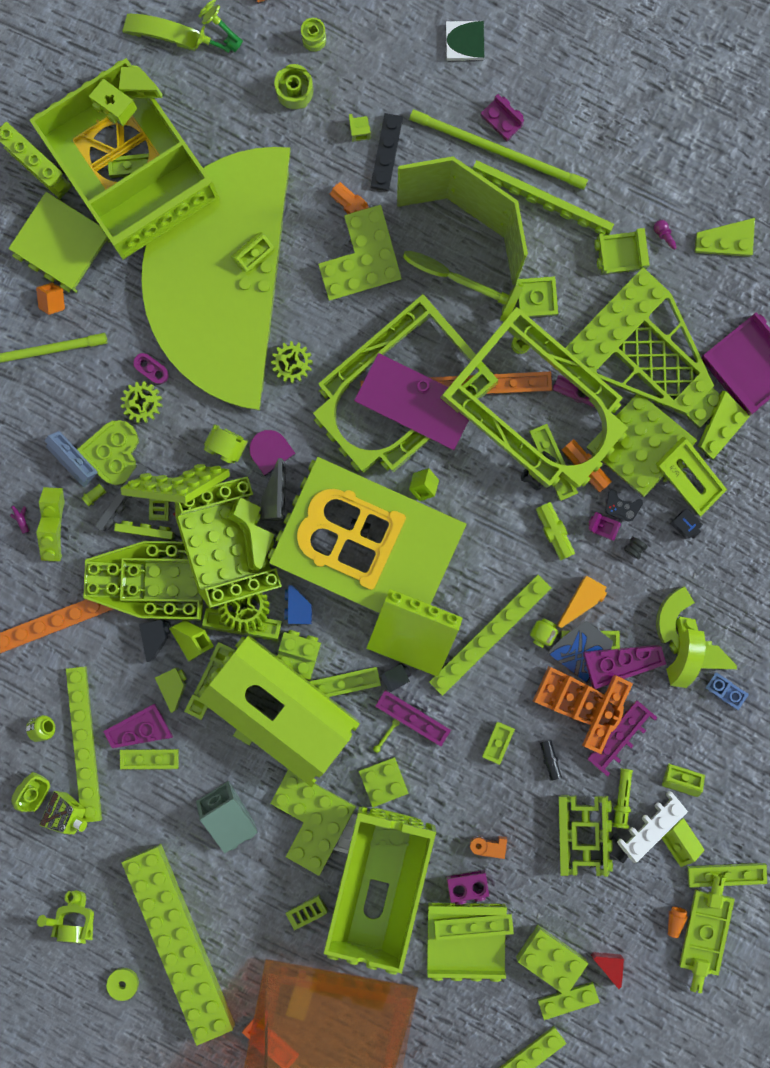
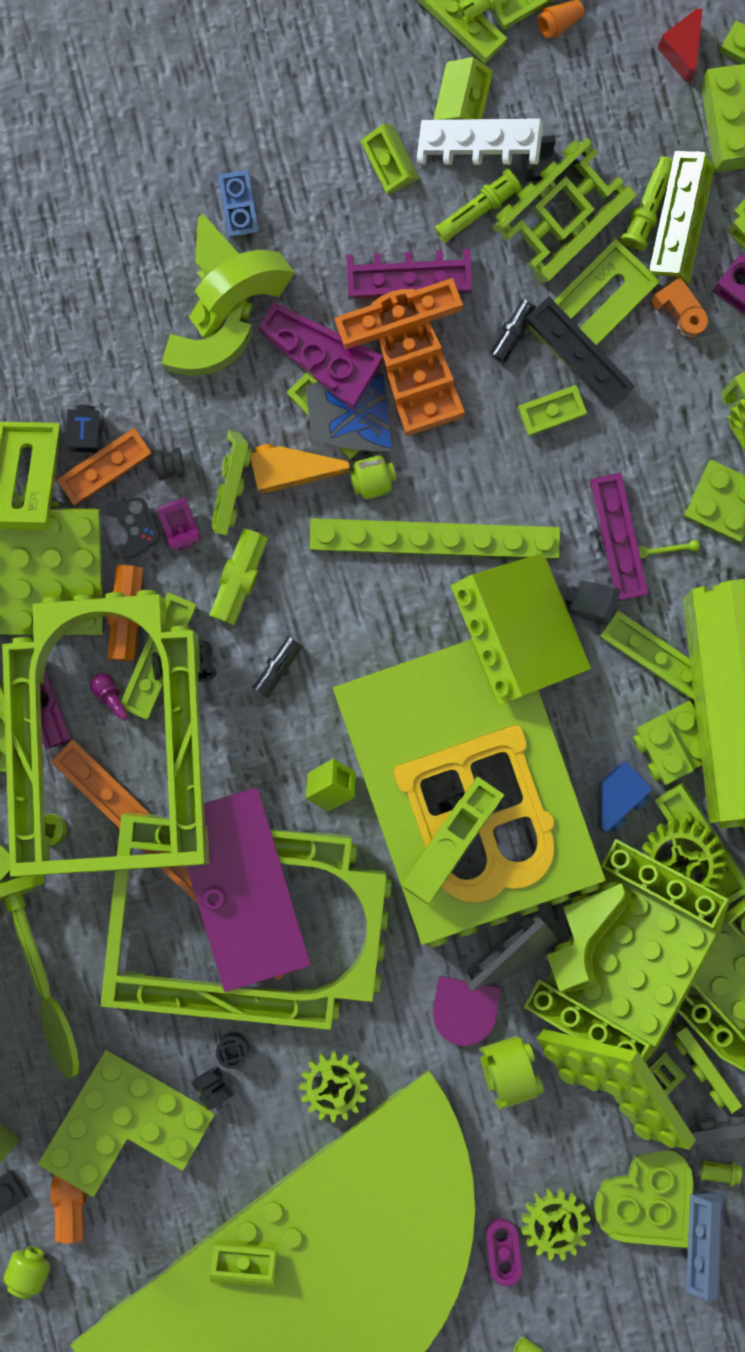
camera: 135 degrees left, 0 degrees up
none -> lime head [3,1246,51,1299]
none -> orange plate [56,428,153,507]
none -> magenta bar [90,673,128,721]
none -> black wheel [191,1066,234,1110]
none -> lime wing [211,430,251,535]
none -> black wheel [216,1032,250,1069]
none -> black pin [252,636,303,698]
none -> lime slope [401,776,504,905]
none -> black plate [525,296,636,410]
none -> lime piece [529,239,660,371]
none -> lime pin [620,156,673,251]
none -> fence [649,151,715,286]

